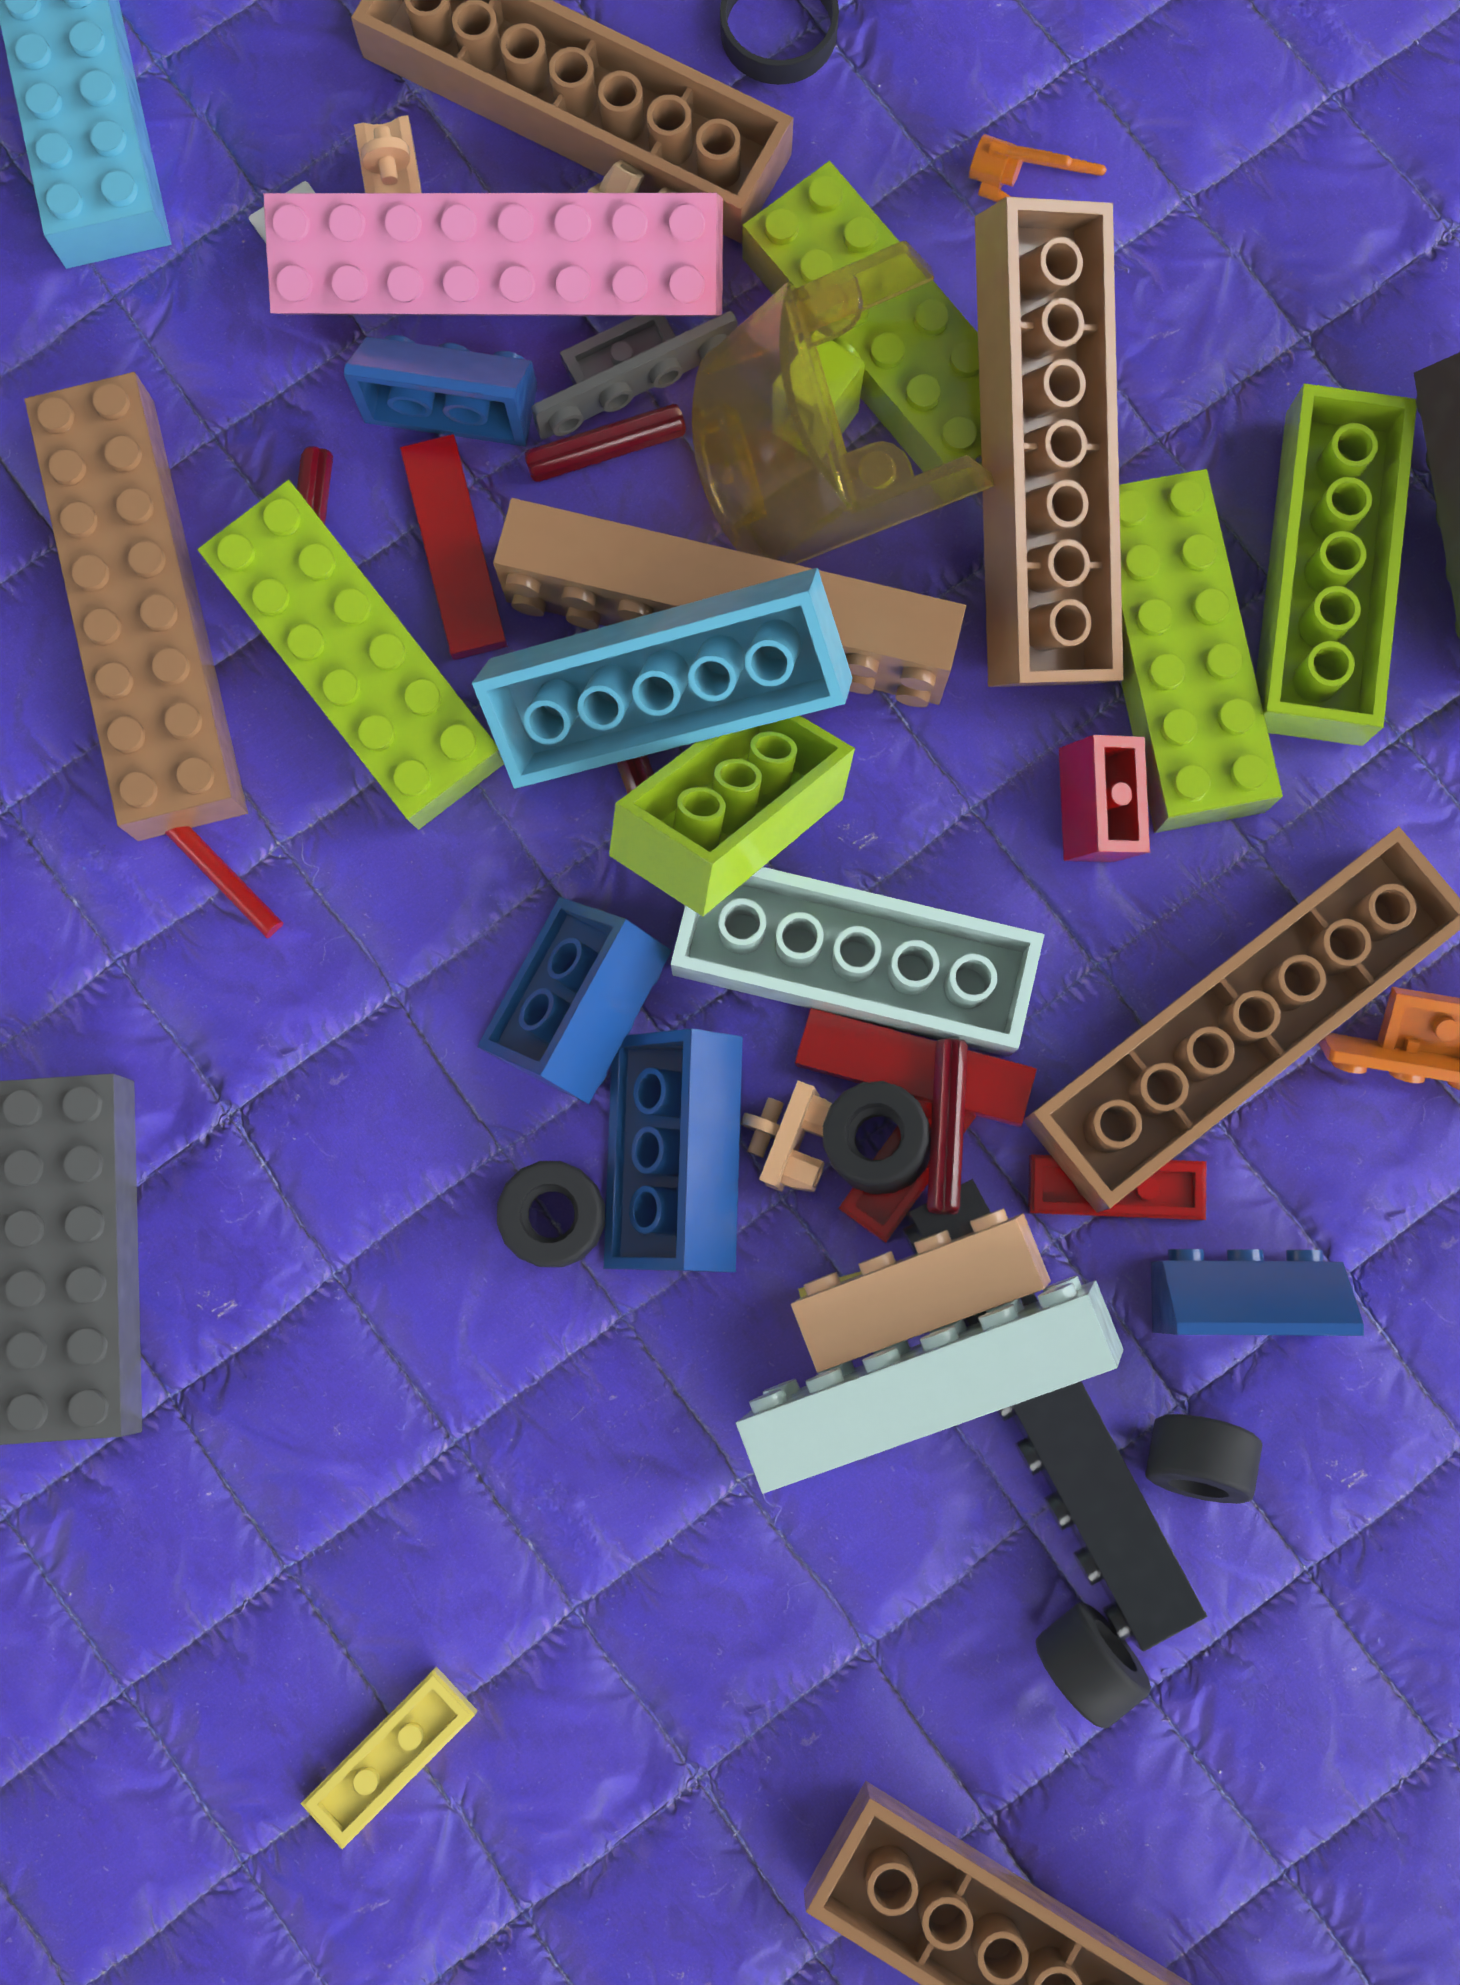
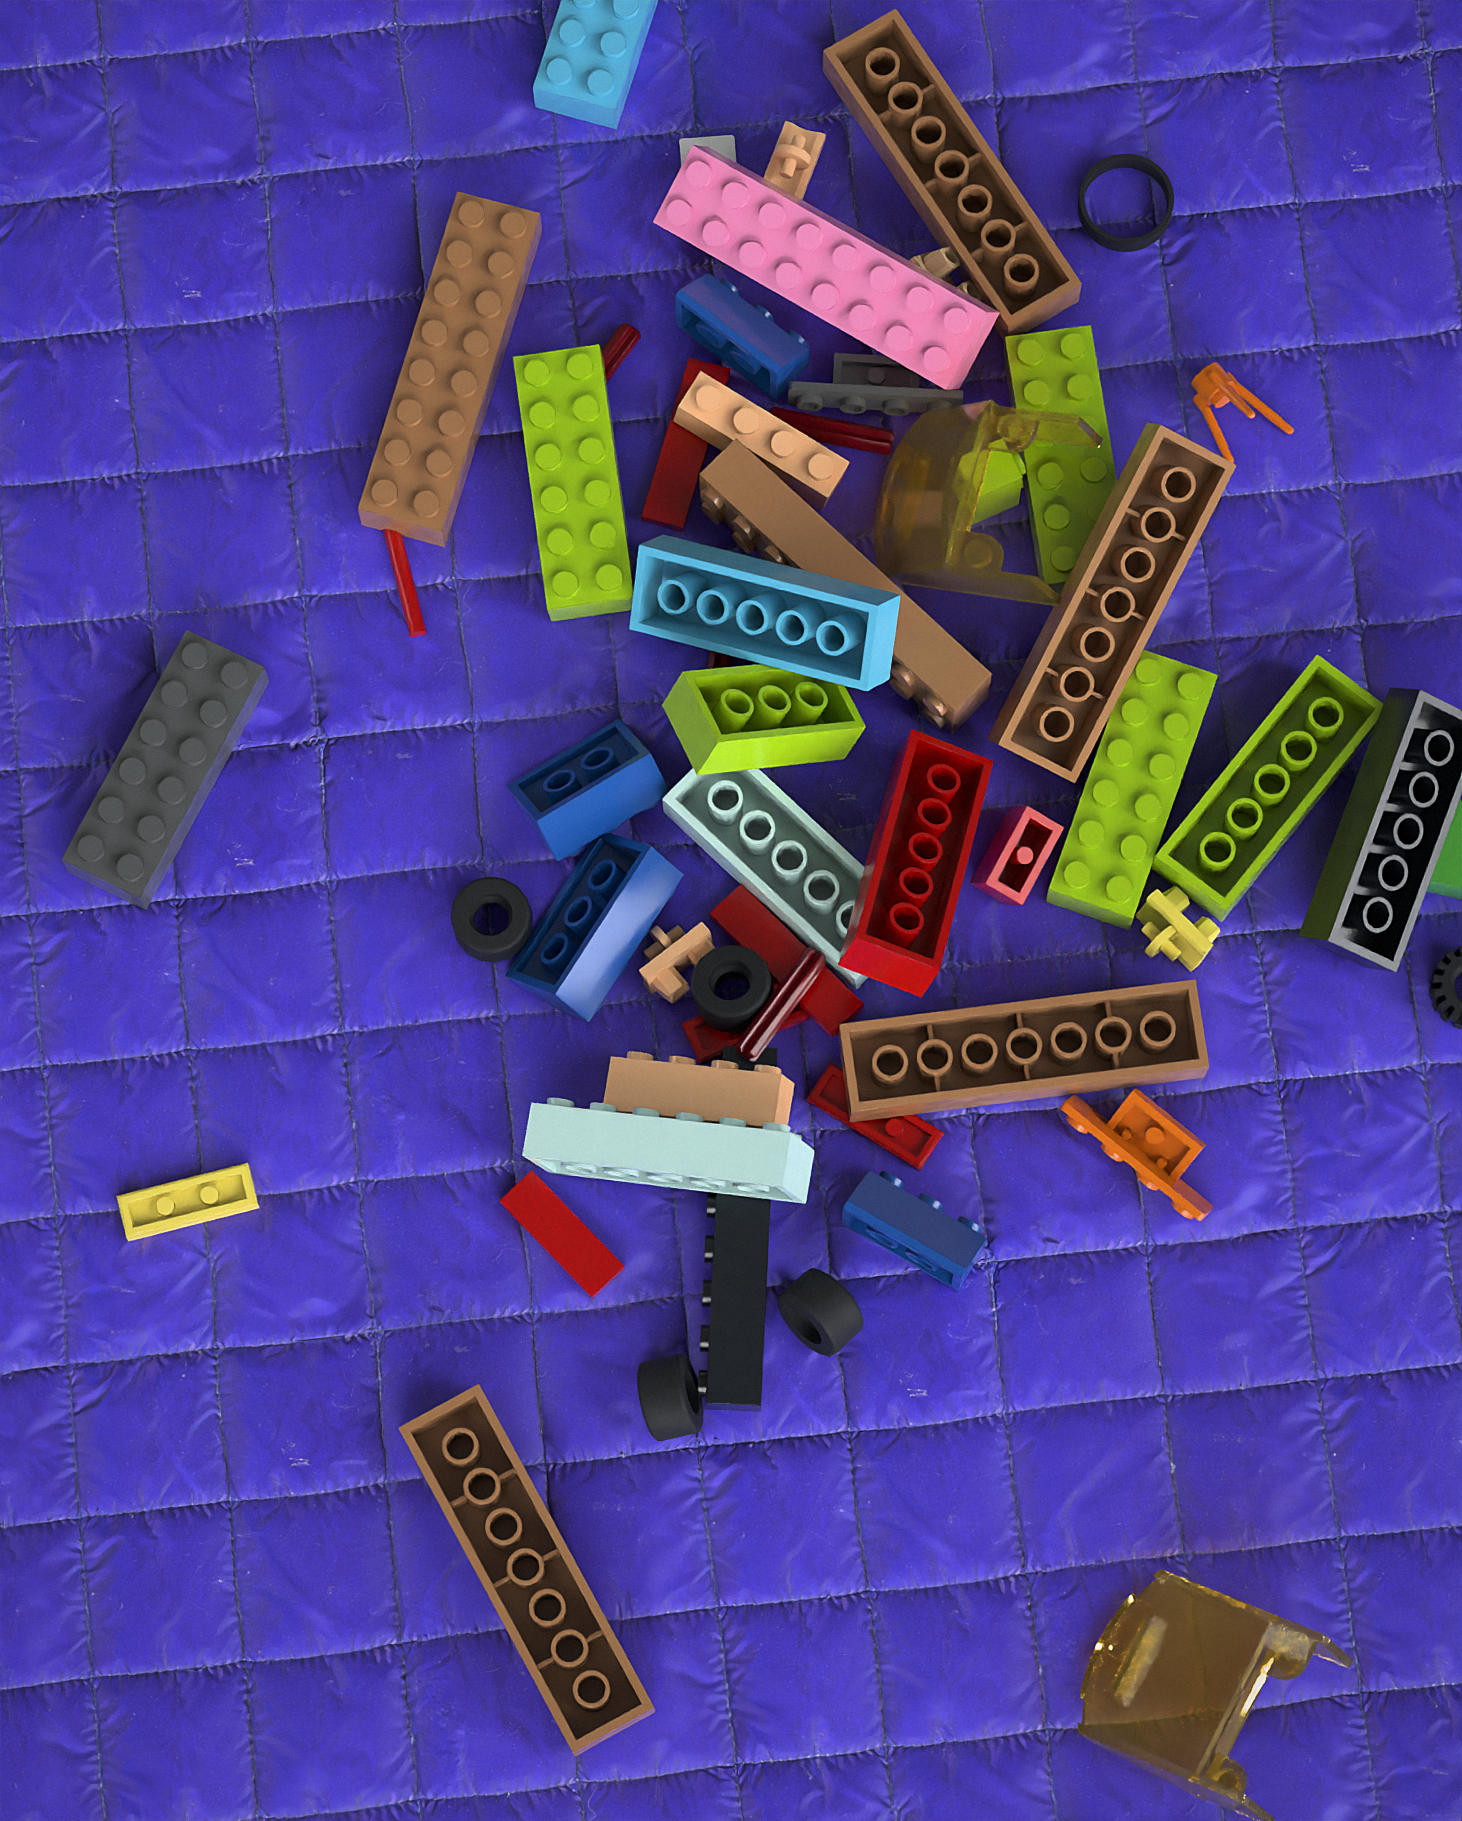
camera: 30 degrees right, 5 degrees down
none -> red tile [499,1170,625,1299]
none -> light nougat brick [673,371,850,511]
none -> red brick [838,729,994,998]
none -> light yellow hips [1135,886,1220,972]

